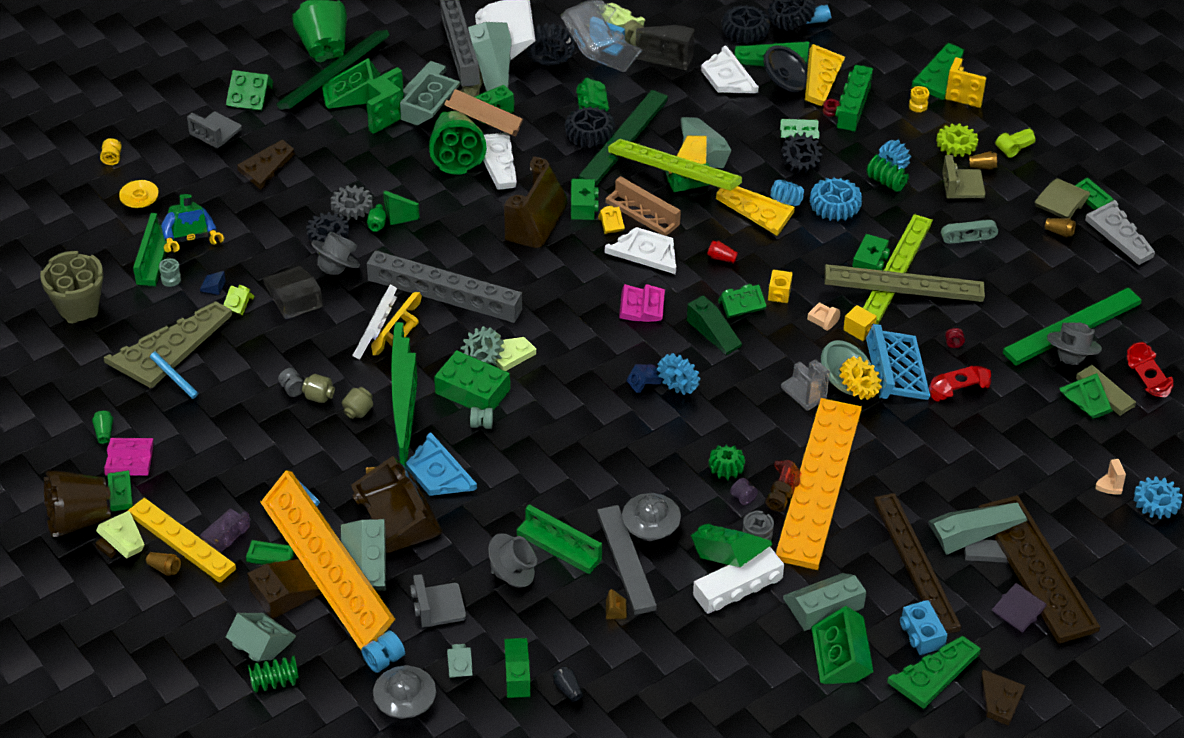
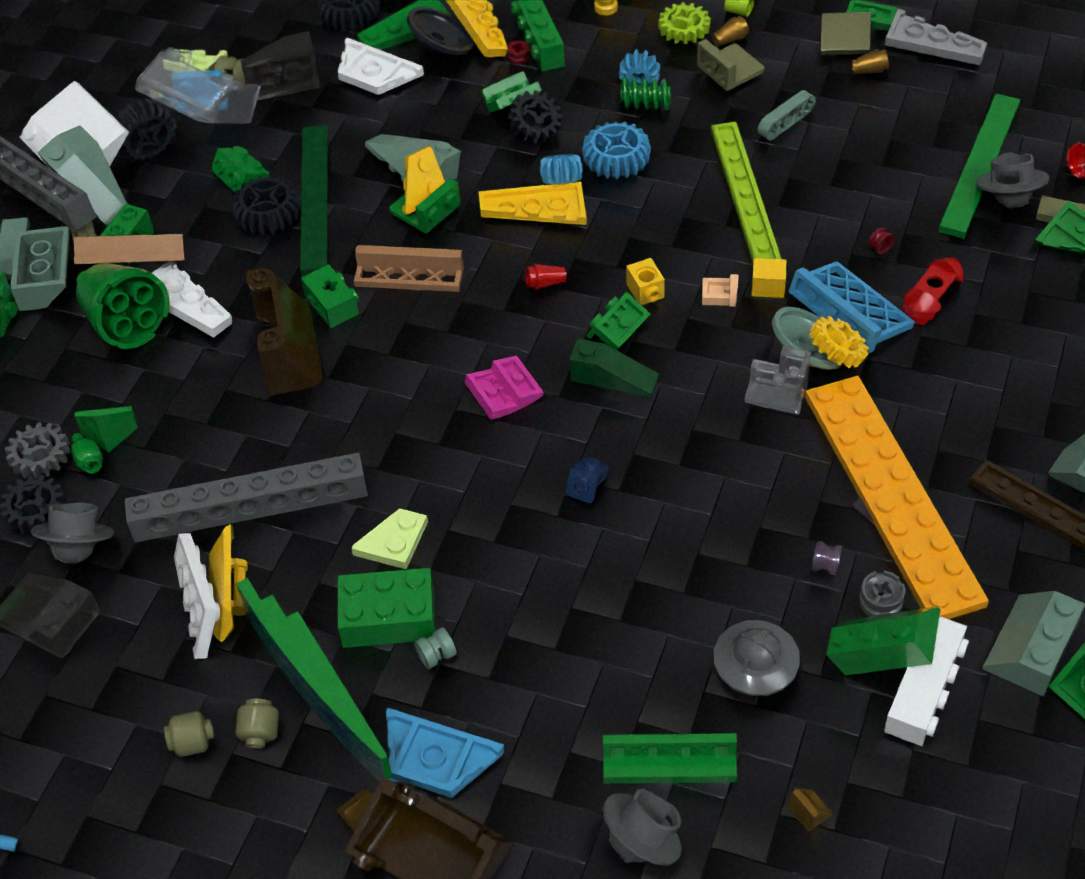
camera: 30 degrees left, 5 degrees up
dark grey wheel [278,368,304,397] -> none
sand green gear [461,326,504,366] -> none
dark grey tile [597,505,656,615] -> none
yellow bracket [598,206,624,234] -> none
white wing [605,227,676,274] -> none
lime tile [608,139,742,191] -> none
dark azure gear [657,353,701,395] -> none
green gear [709,444,745,481] -> none
dark brown wheel [765,481,793,512] -> none
clear red bracket [774,460,802,495] -> none
olive plate [824,264,985,302] -> none
green brick [853,234,890,271] -> none

